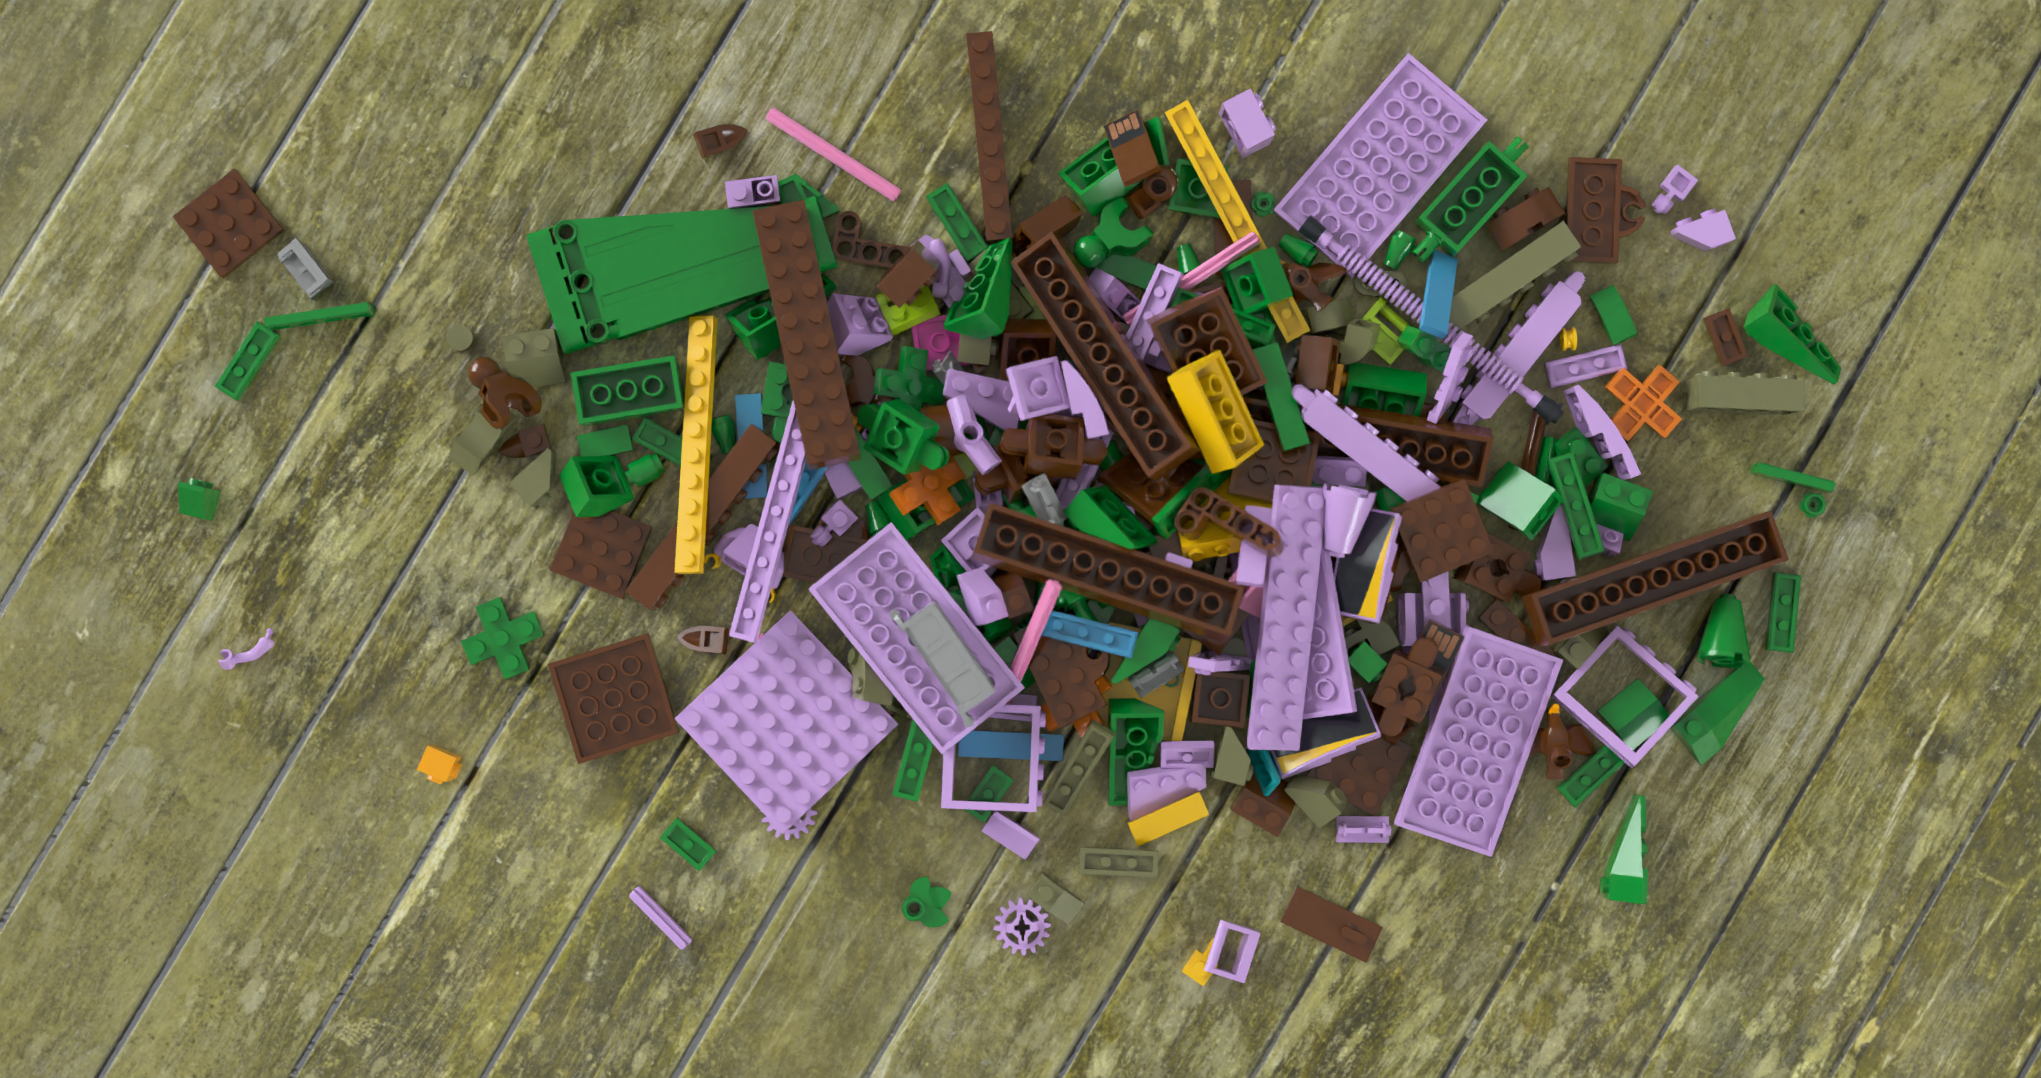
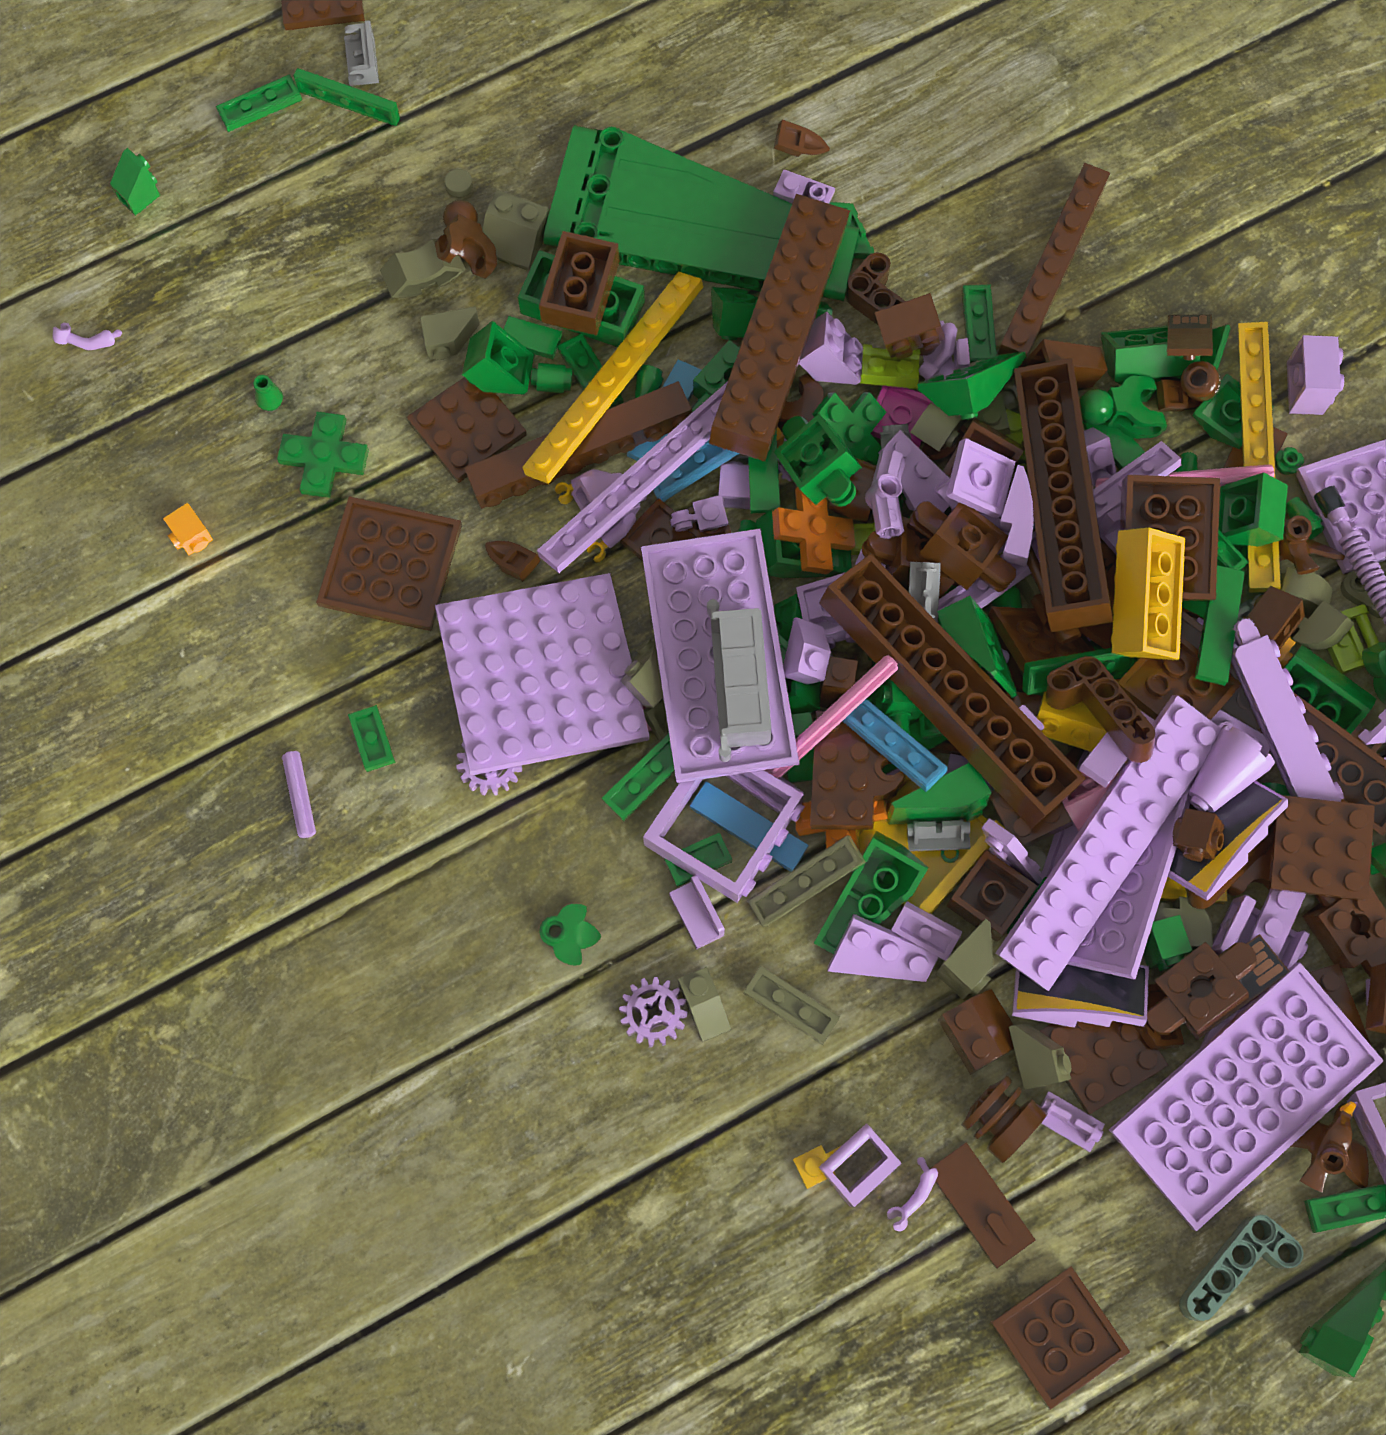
camera: 30 degrees right, 15 degrees down
reddish brown plate [498,424,552,458] -> none
bright pink axle [766,108,901,201] -> none
yellow slope [1127,791,1209,846] -> none
teal slope [1246,749,1281,796] -> none
none -> green cone [253,375,283,411]
none -> reddish brown brick [539,231,620,335]
none -> lavender piece [887,1157,938,1231]
none -> reddish brown wheel [961,1075,1048,1163]
none -> reddish brown plate [990,1266,1130,1410]
none -> reddish brown brick [1172,809,1225,862]
none -> sand green beam [1179,1215,1303,1321]

